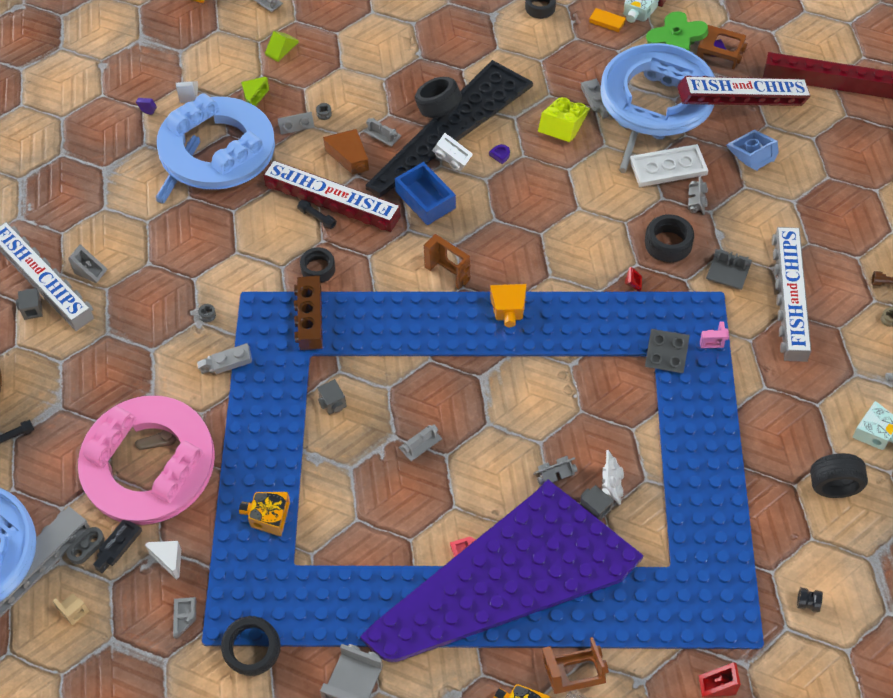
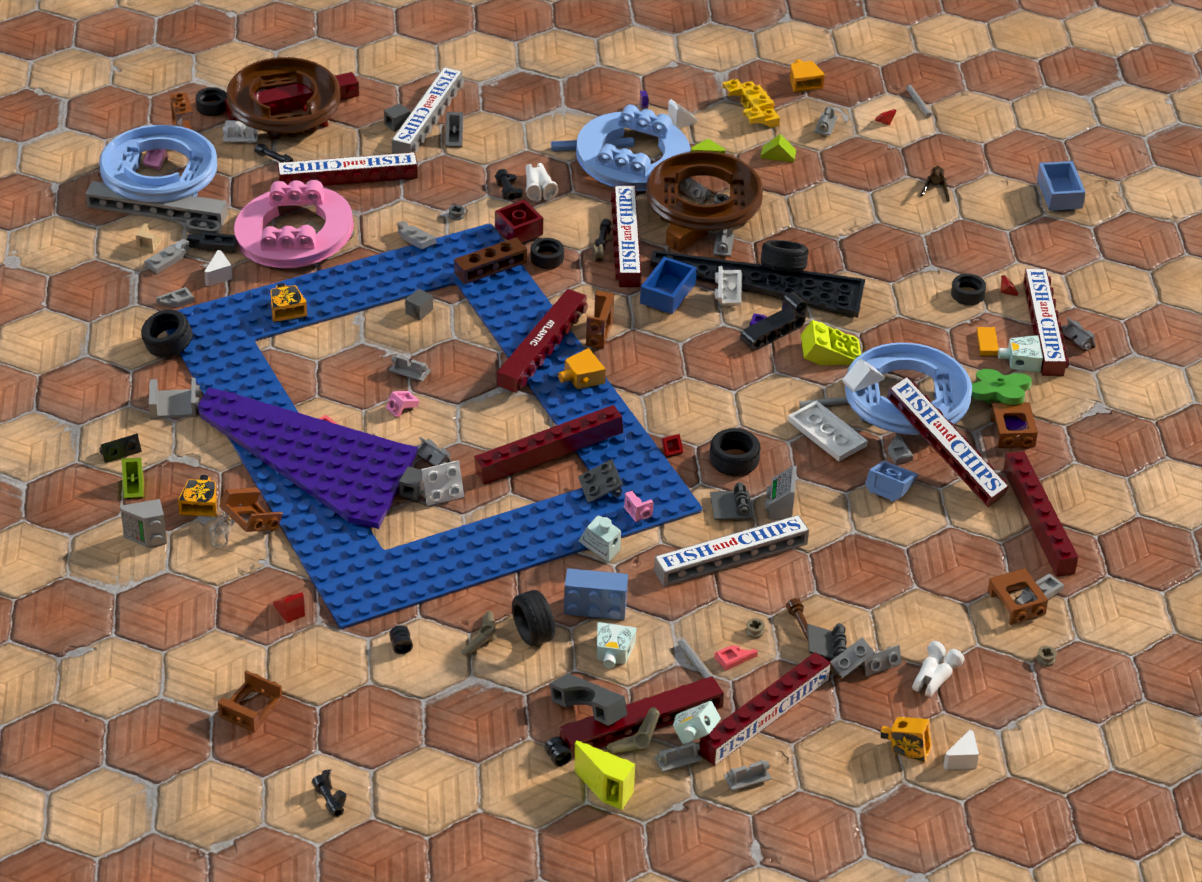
camera: 60 degrees right, 15 degrees down
light grey hinge [688,176,708,215] -> none
none -> light grey hinge [144,239,190,274]
none -> brick [278,152,418,186]
none -> bright pink bracket [386,391,420,417]
none -> dark tan piece [462,611,496,655]
none -> dark red brick [474,405,623,484]
none -> black piece [495,169,523,200]
none -> dark red brick [495,199,543,243]
none -> dark red brick [497,289,588,393]
none -> white piece [525,163,558,202]
none -> medium blue piece [564,568,628,620]
none -> light aqua torso [578,516,621,563]
none -> dark tan bush [593,244,604,261]
none -> reddish brown piece [646,151,763,231]
none -> yellow bracket [722,79,780,128]
none -> black beam [740,292,807,351]
none -> light grey slope [765,466,797,520]
none -> white slope [843,359,884,392]
none -> light grey tile [887,433,913,465]

